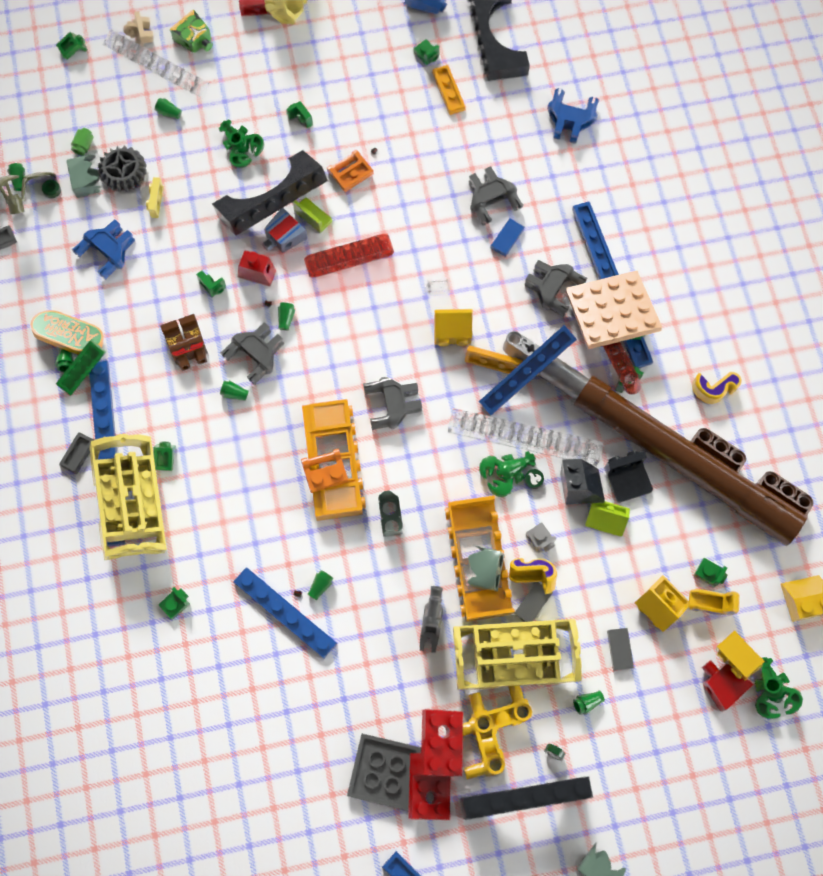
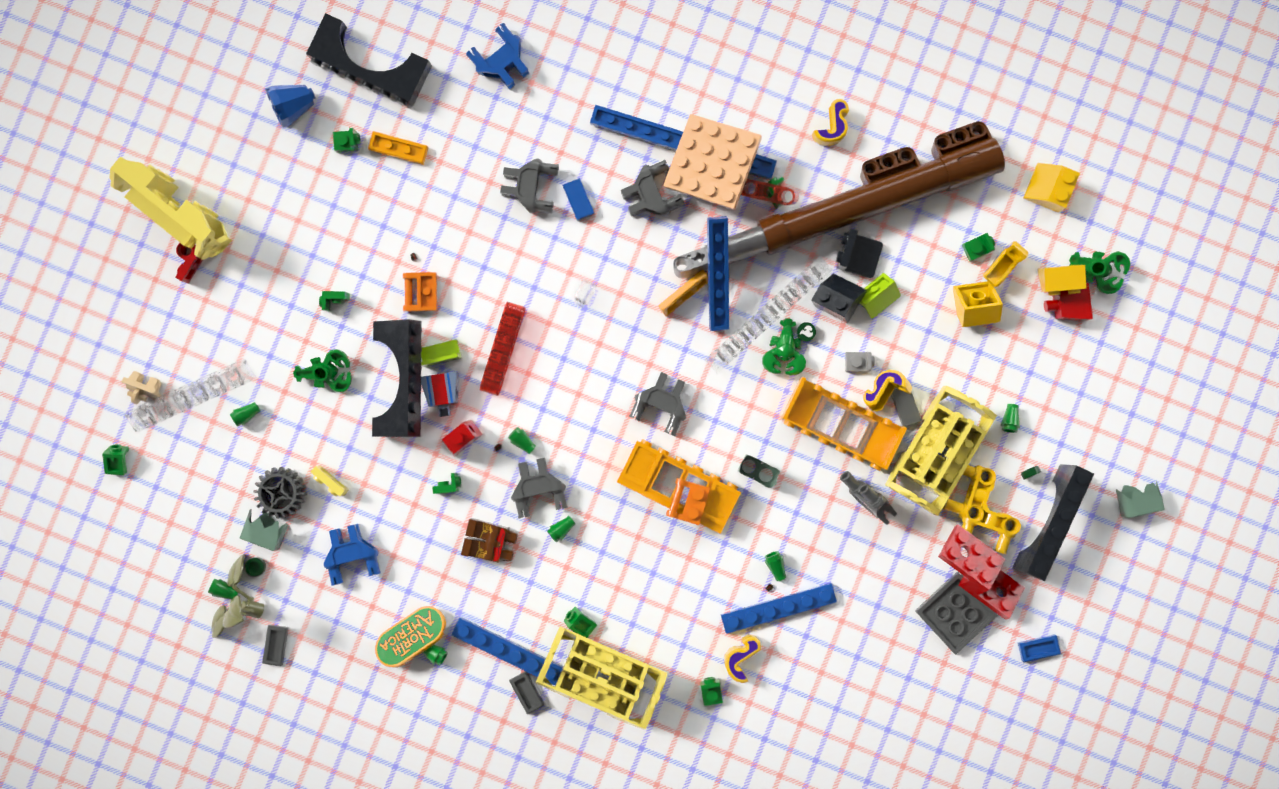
camera: 50 degrees left, 15 degrees up
green plate [56,340,107,396] -> none
bright green brick [71,128,94,156] -> none
bright green torso [169,9,213,53] -> none
yellow slope [433,309,473,347] -> none
sand green piece [467,545,504,591] -> none
dark grey tile [607,628,634,671] -> none
none -> yellow animal [724,634,761,683]

